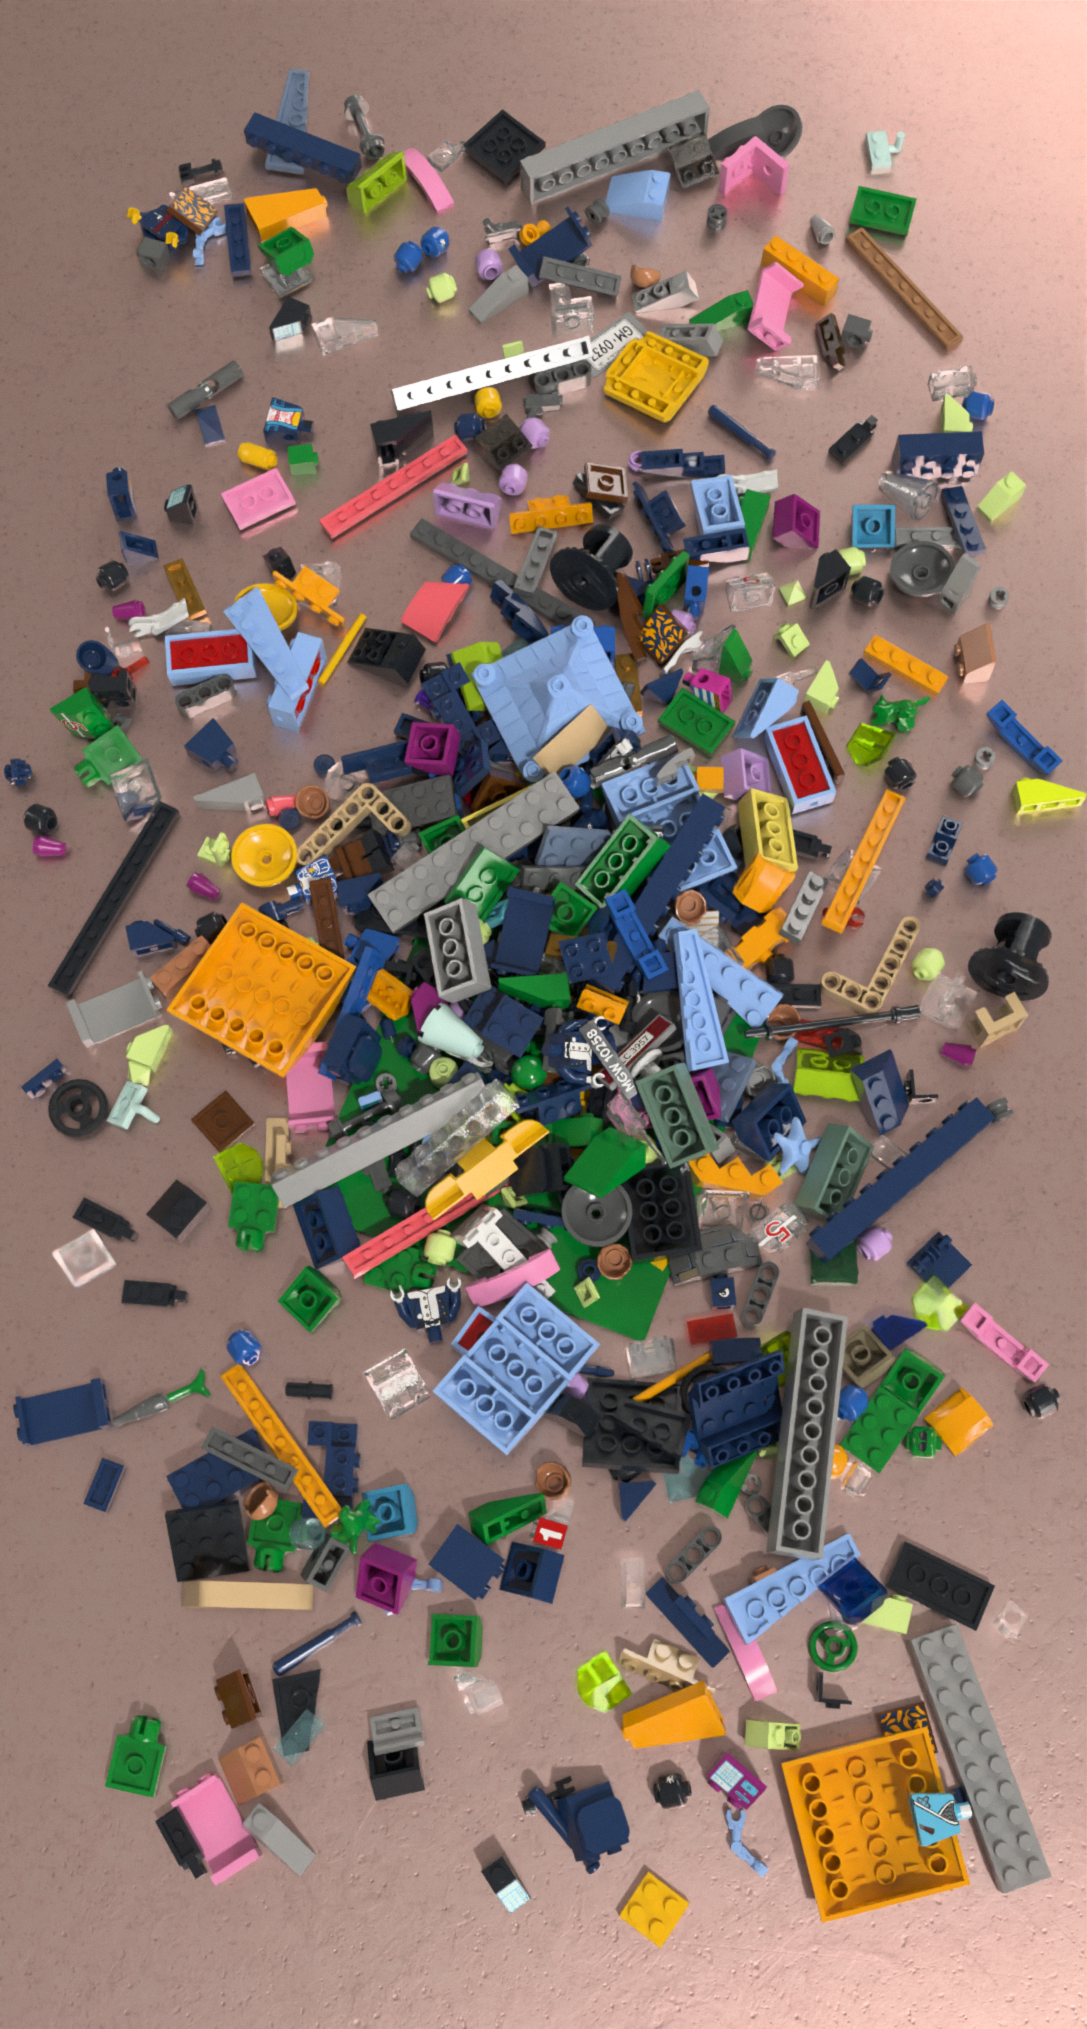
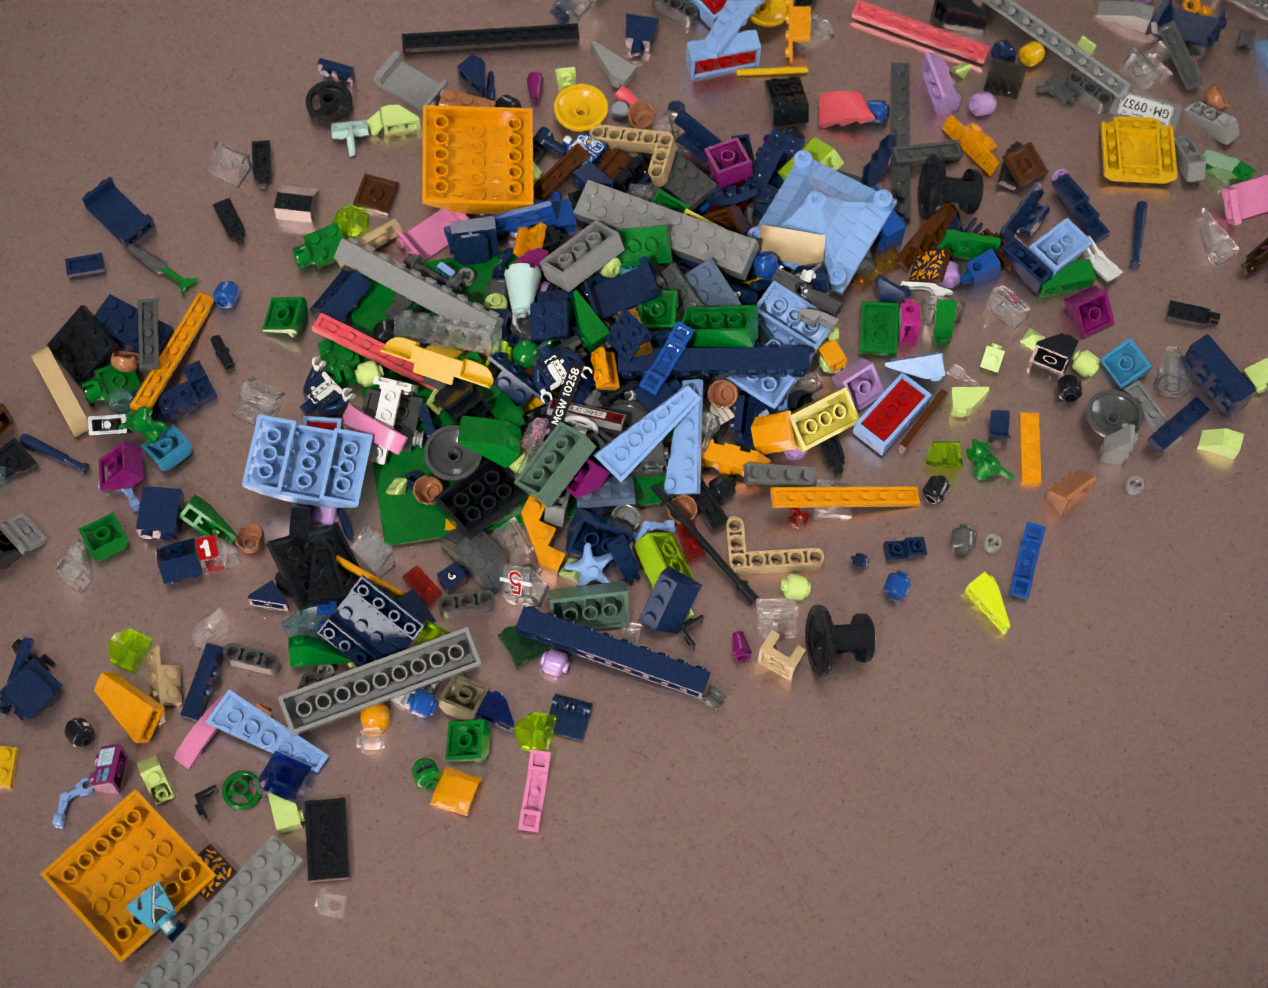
camera: 55 degrees right, 5 degrees down
lavender head [519,417,550,449] -> none
black bracket [824,1028,863,1058] -> none
green plate [839,1386,920,1474] -> none
black head [1023,1384,1061,1419] -> none
none -> dark blue hinge [605,532,641,584]

